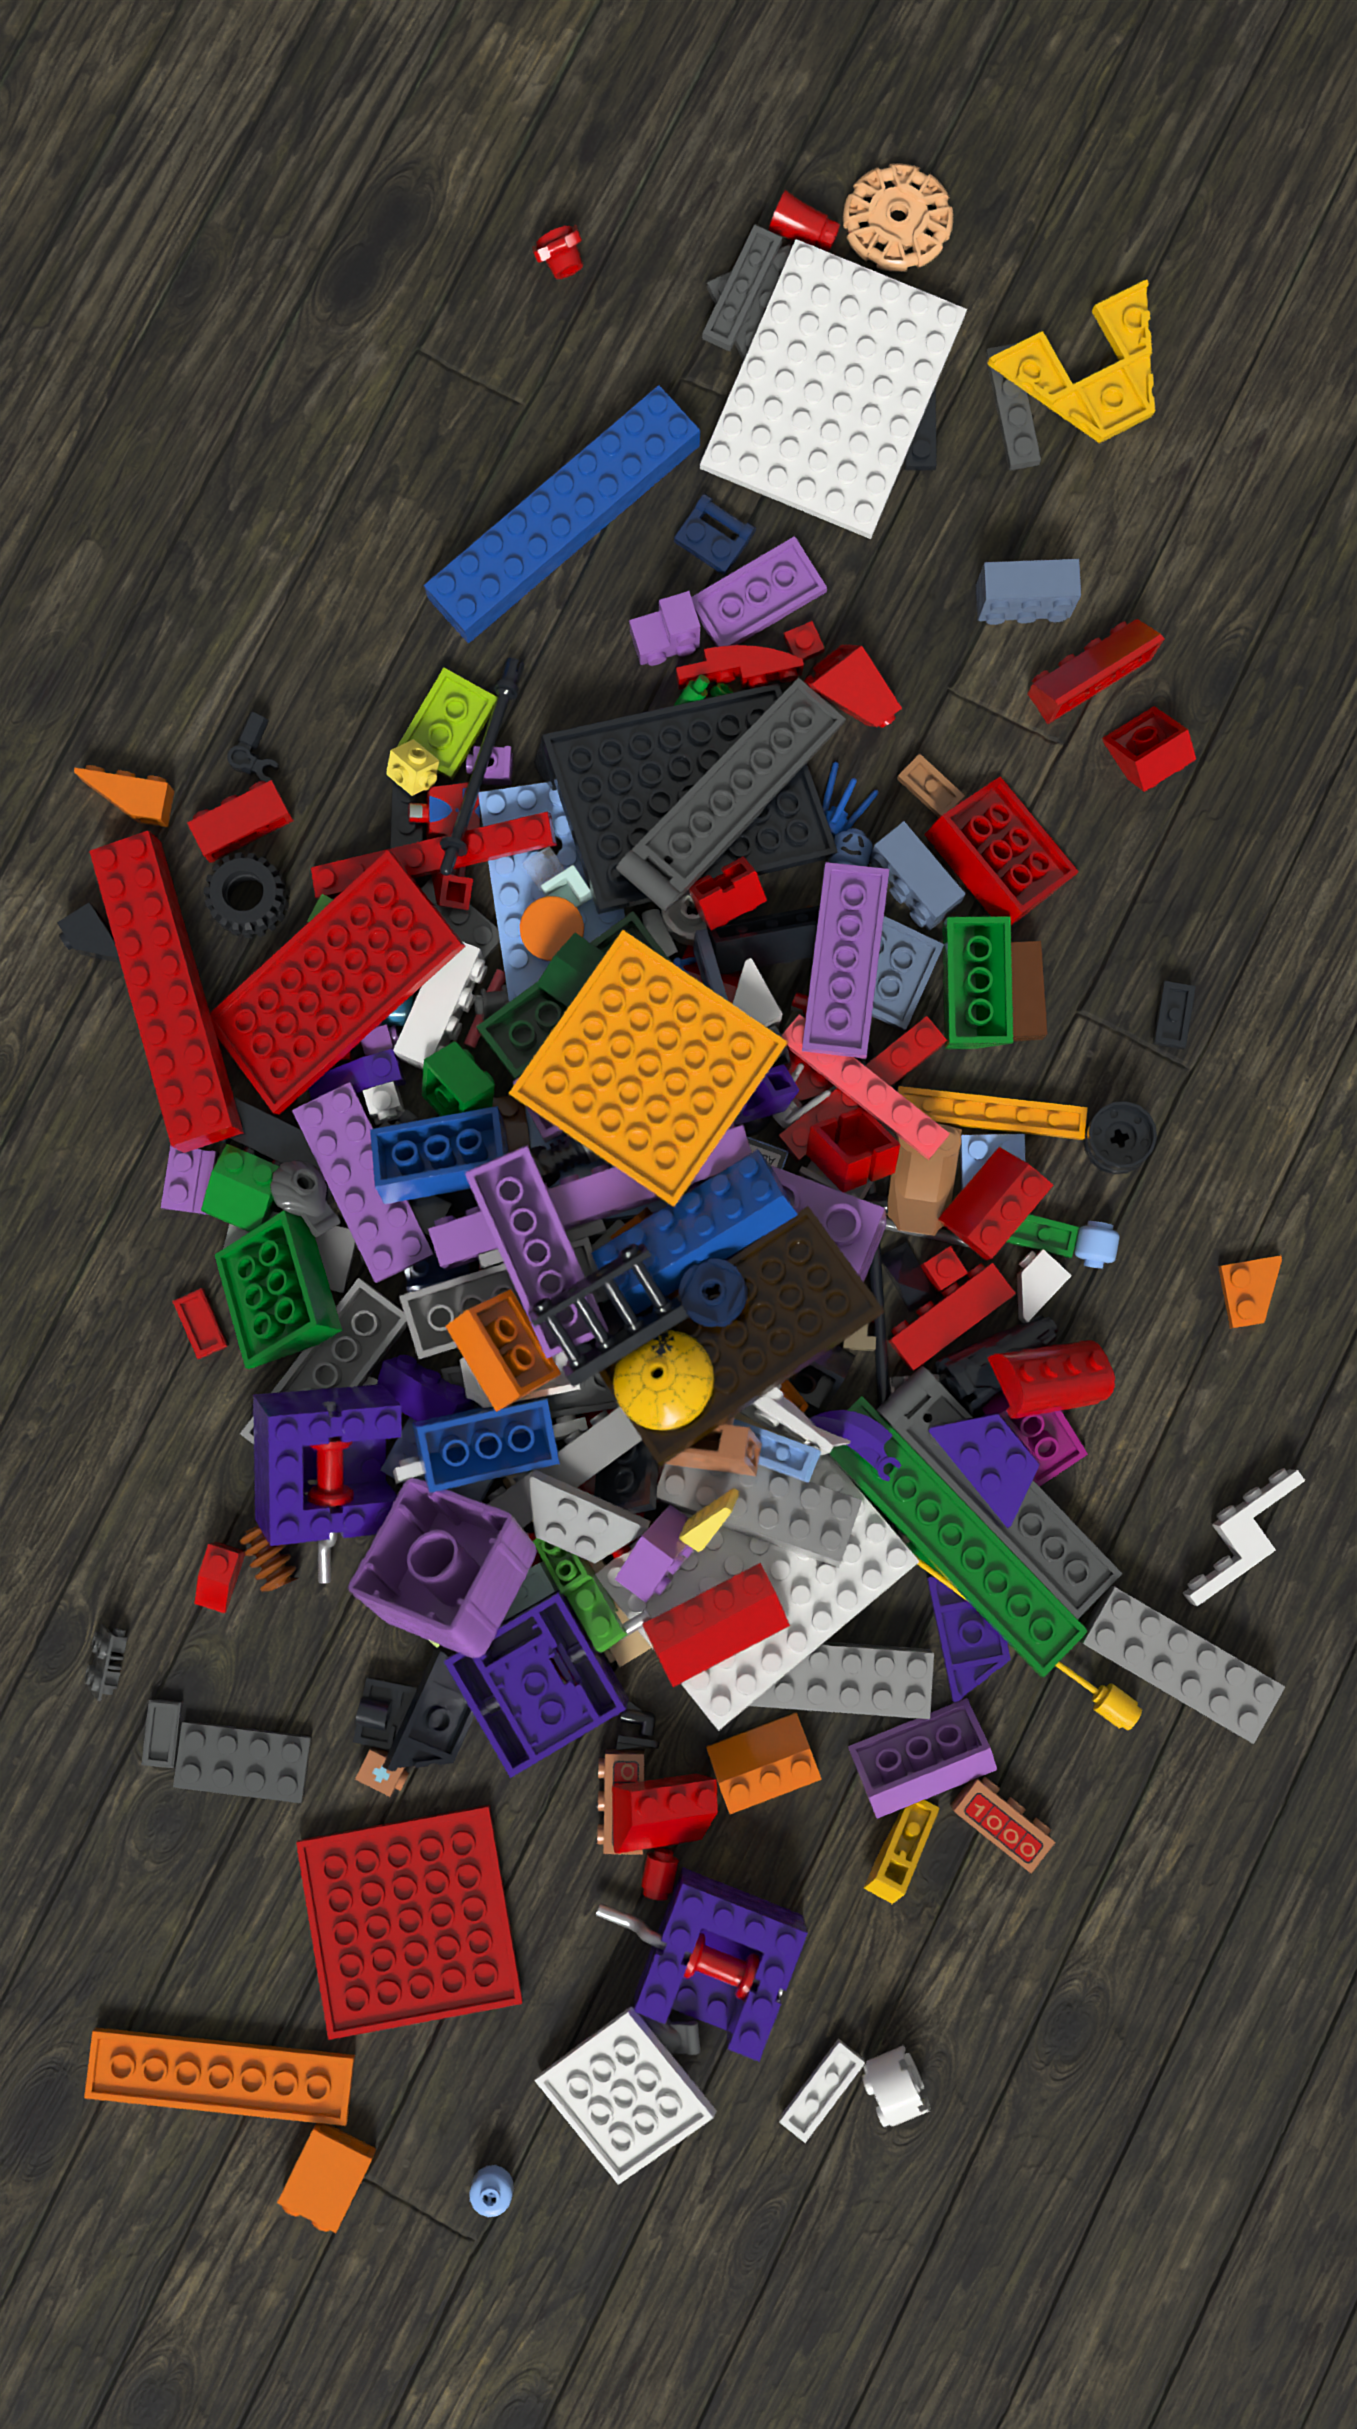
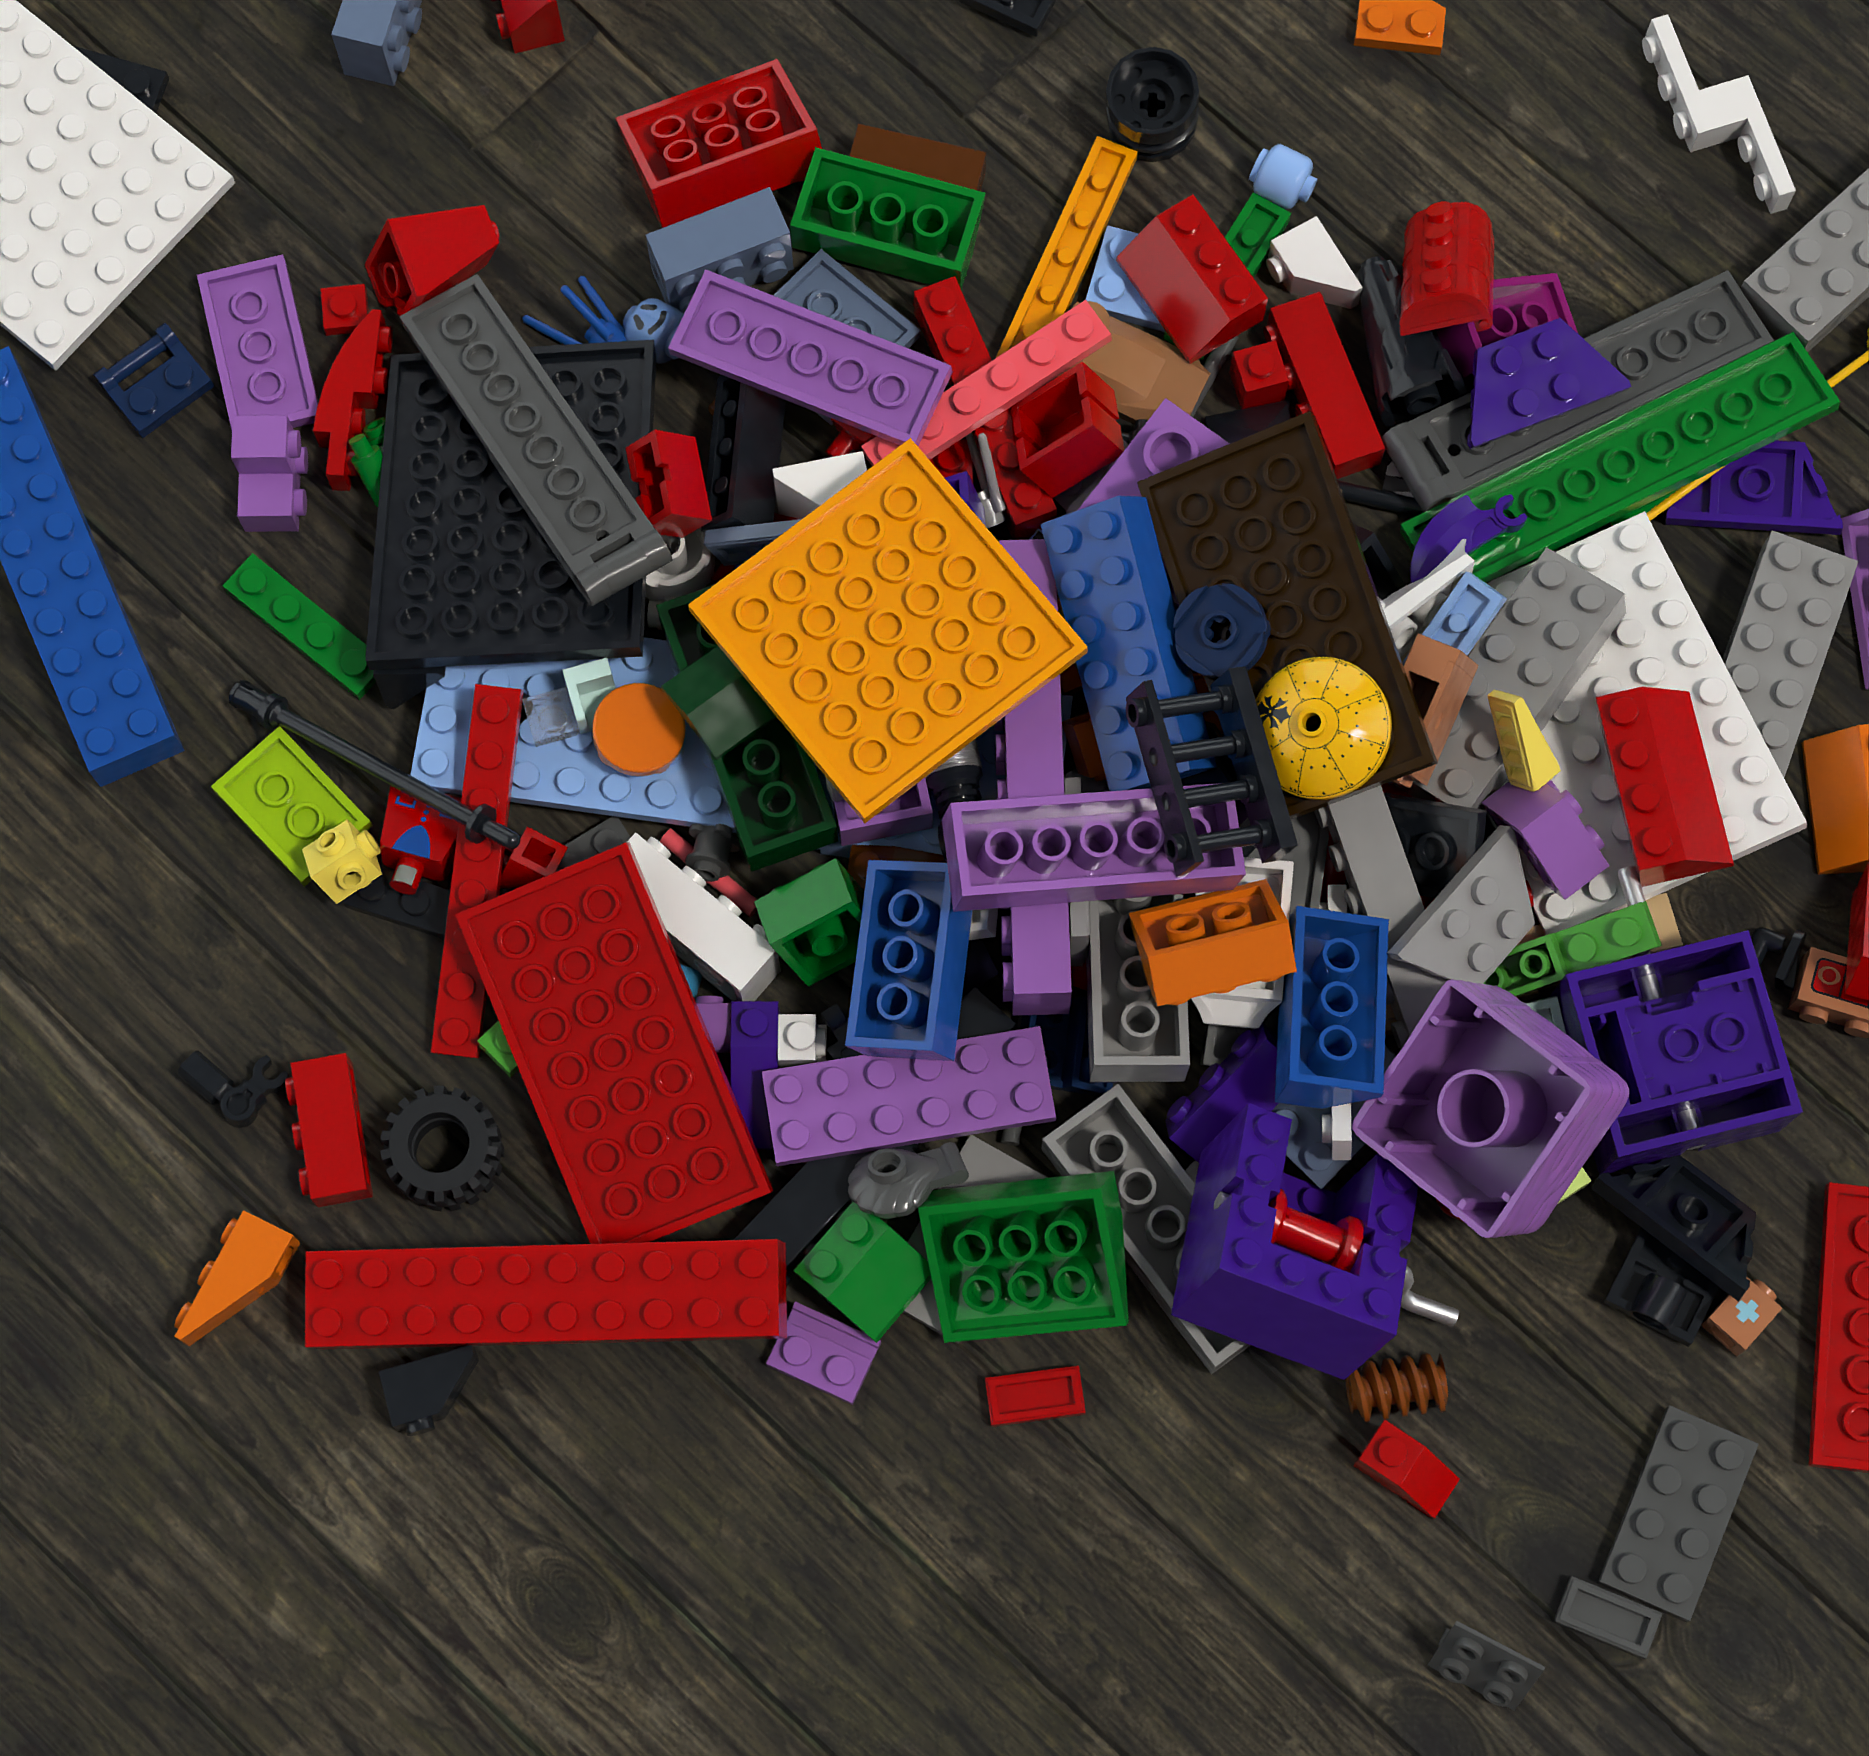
camera: 70 degrees left, 10 degrees down
medium lavender brick [466,746,513,786] -> none
medium nougat plate [897,753,965,818] -> none
none -> green plate [223,553,376,700]

